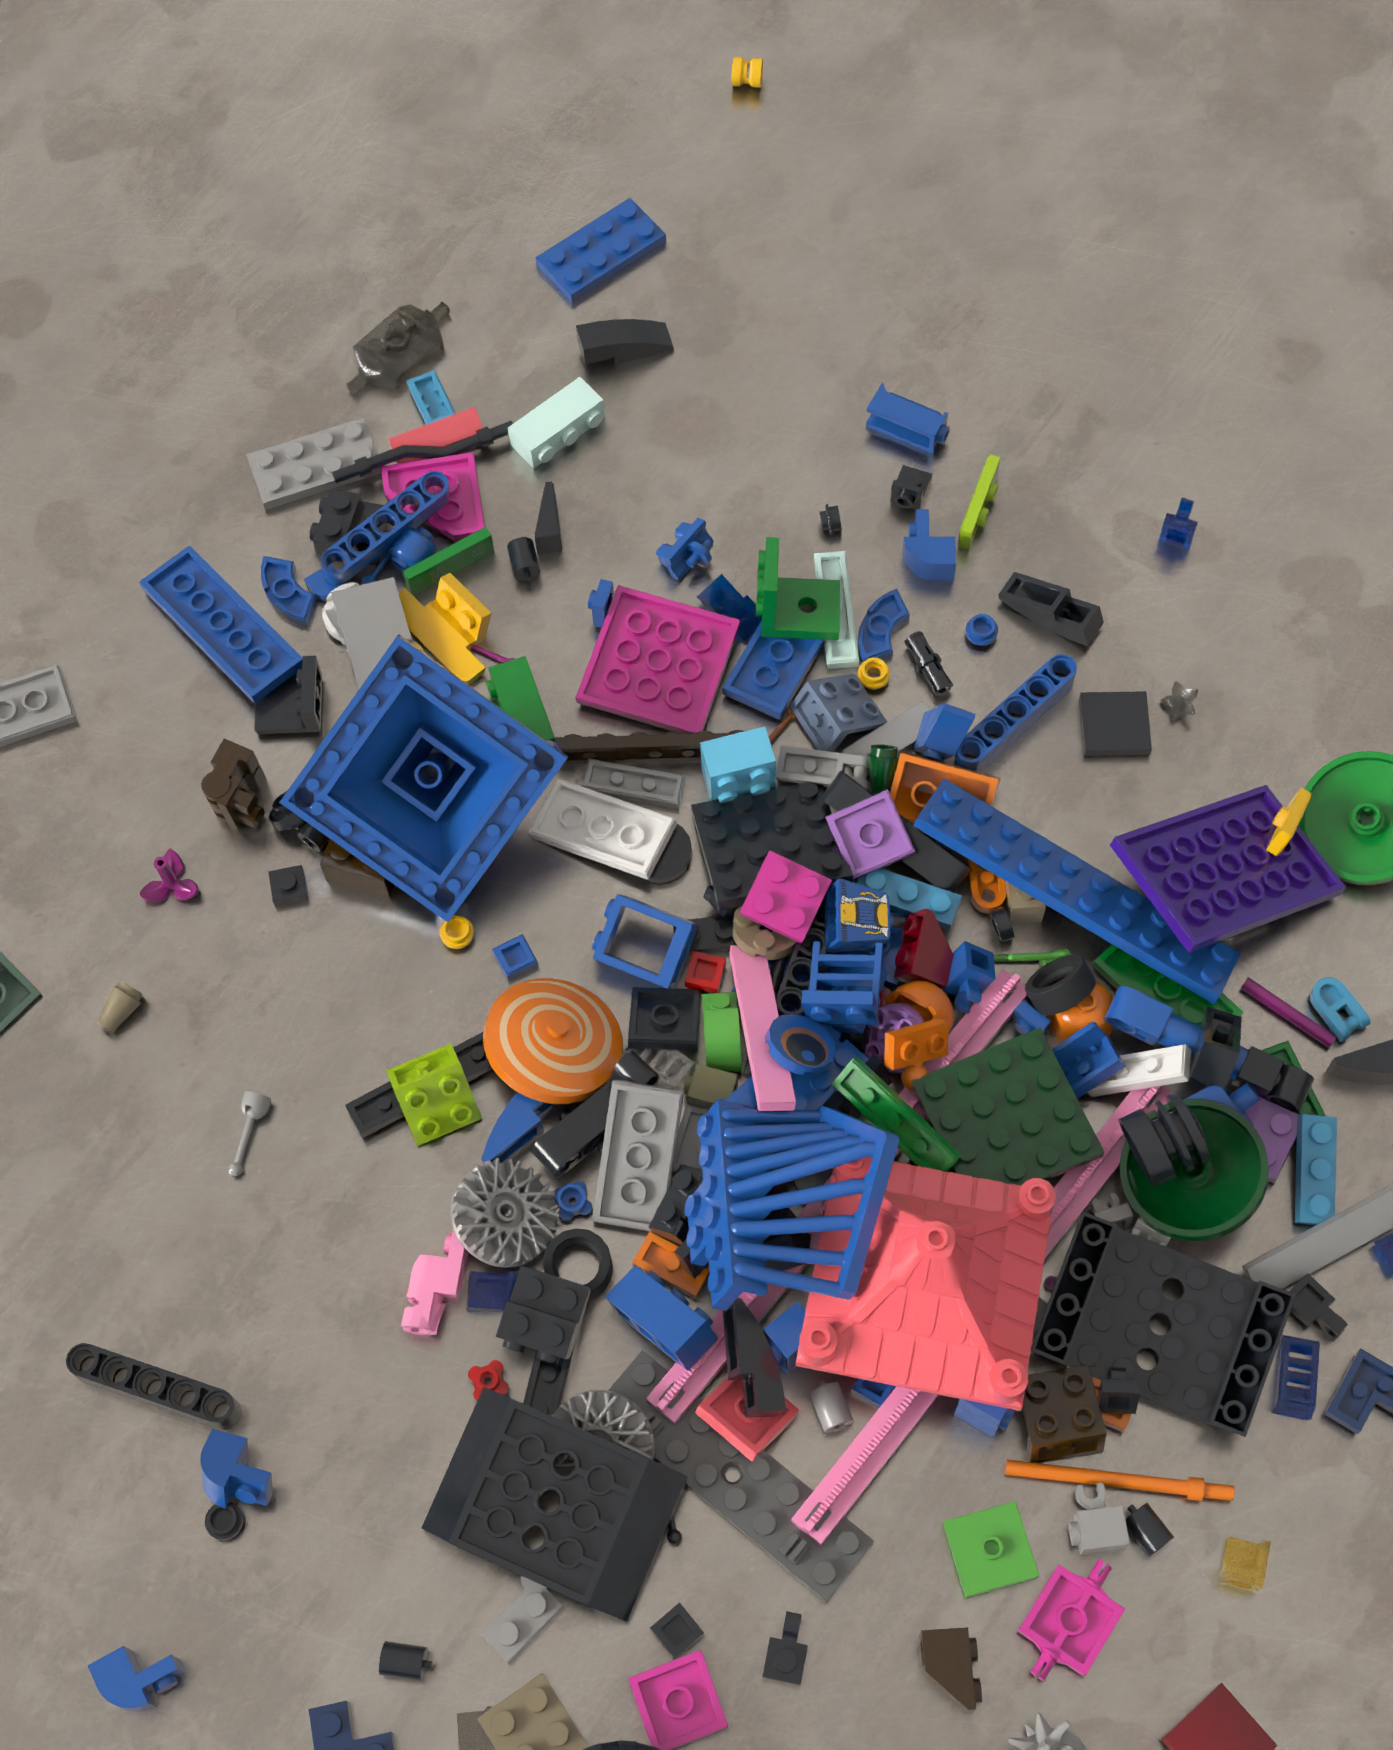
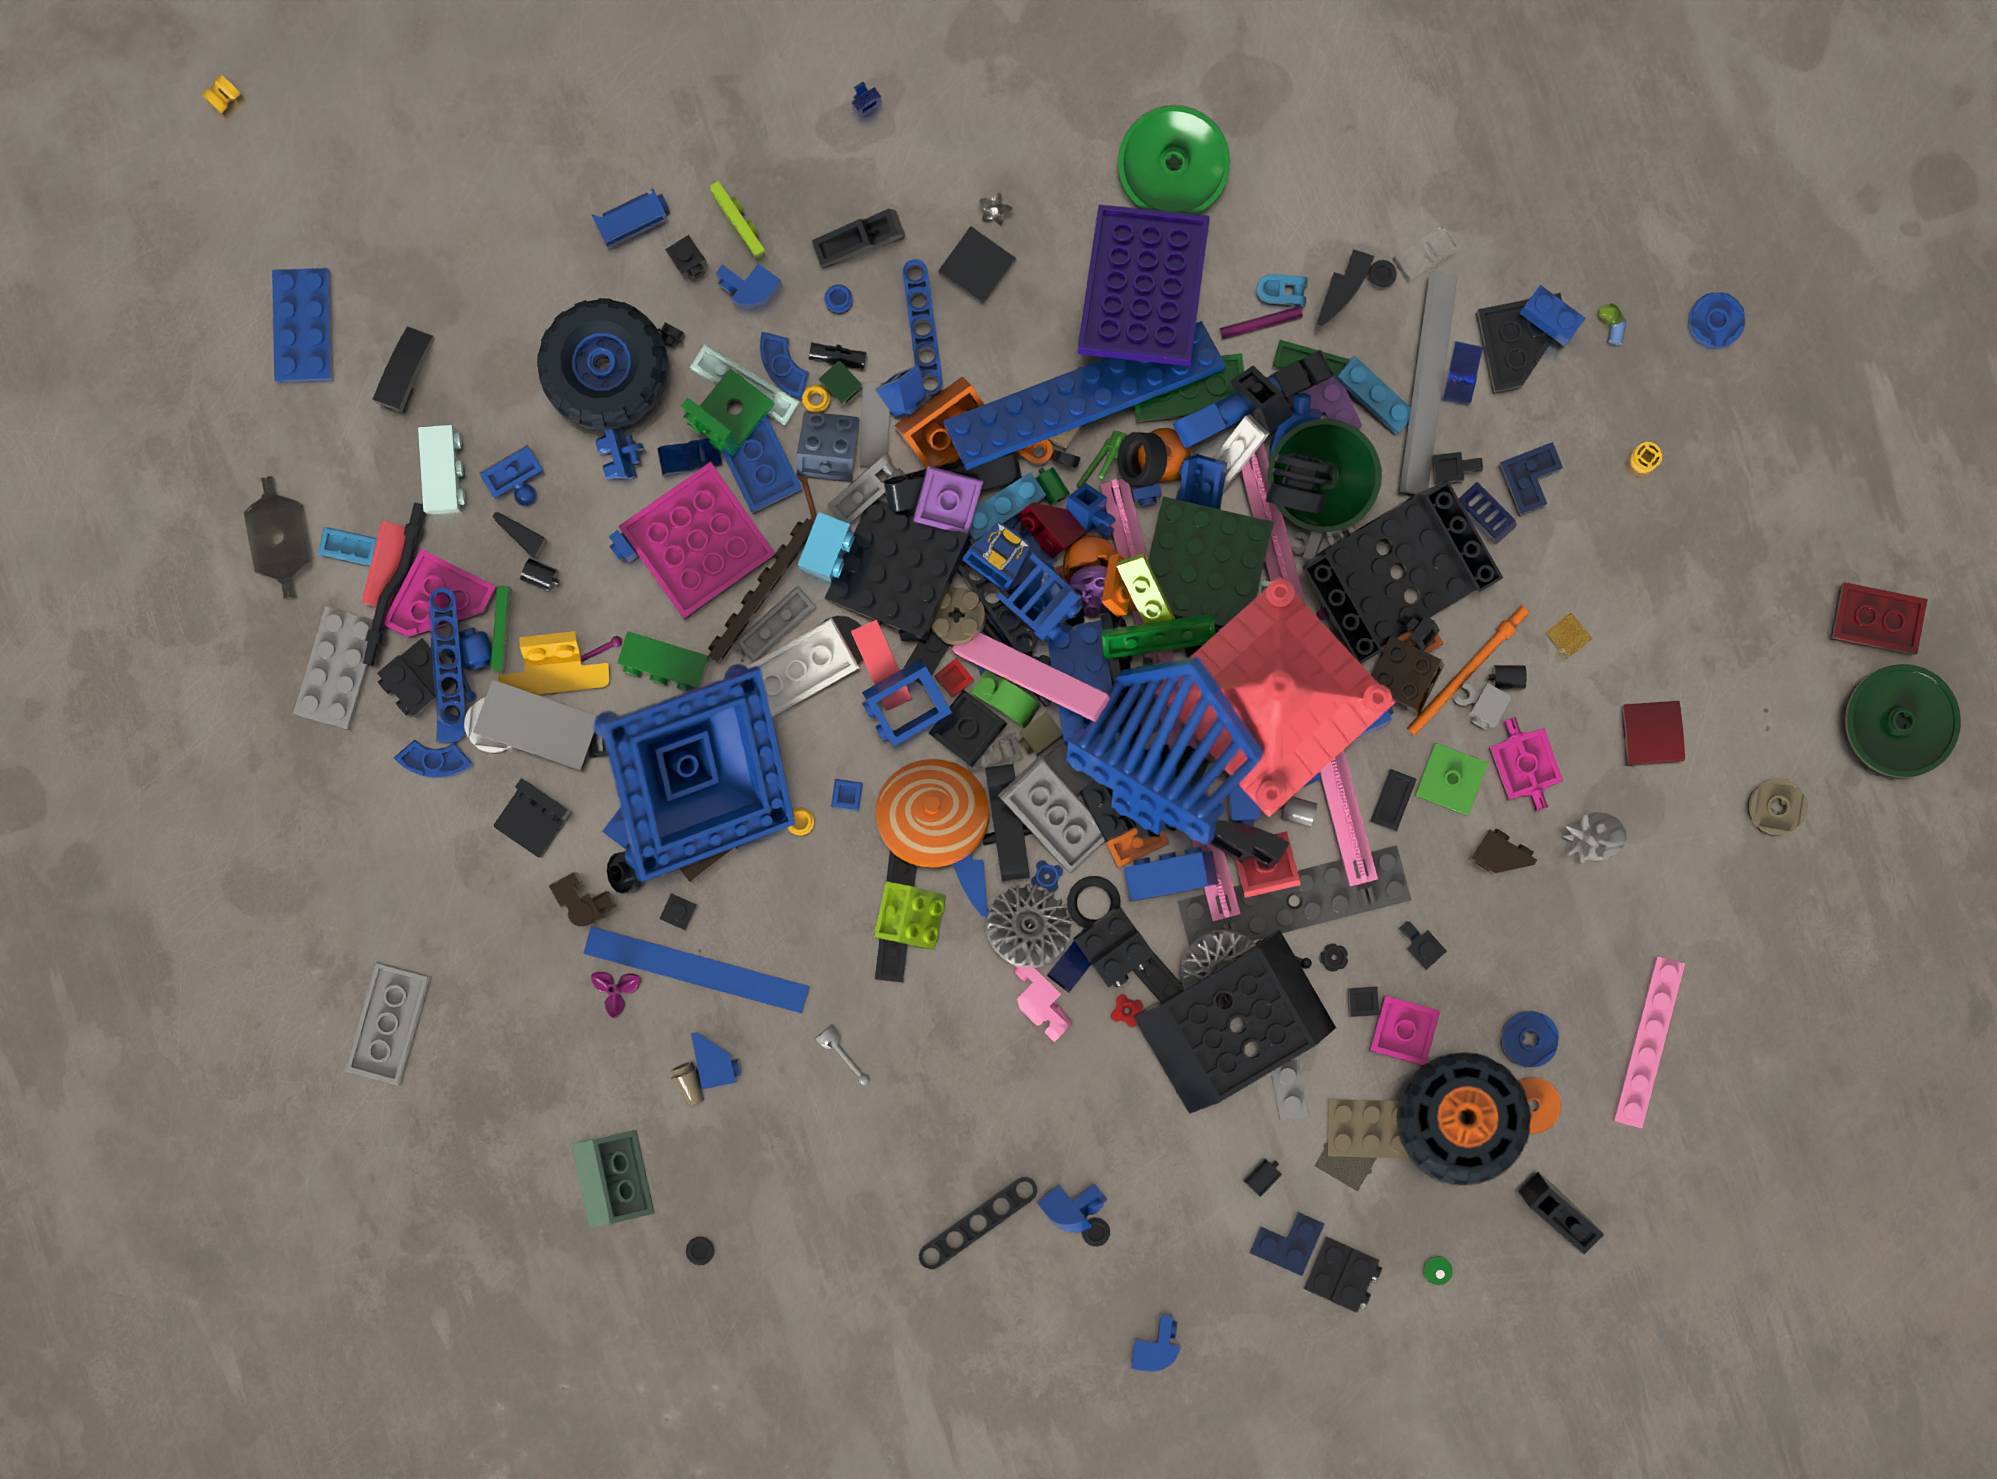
camera: 55 degrees left, 20 degrees up
blue plate [139,545,303,704] -> none
dark pink plate [739,850,832,944] -> none
blue tile [765,1014,836,1076] -> none
dark green cone [867,744,900,794] -> none
yellow plate [1266,787,1311,856] -> none
none -> blue plate [479,445,543,506]
none -> black wheel [537,298,669,430]
none -> blue tile [583,926,810,1014]
none -> blue slope [691,1032,741,1089]
none -> dark green panel [819,361,863,408]
none -> coral slope [851,620,912,711]
none -> green piece [1035,467,1070,506]
none -> plate [1117,553,1175,624]
none -> black plate [1320,943,1348,972]
none -> black tile [1370,769,1417,832]

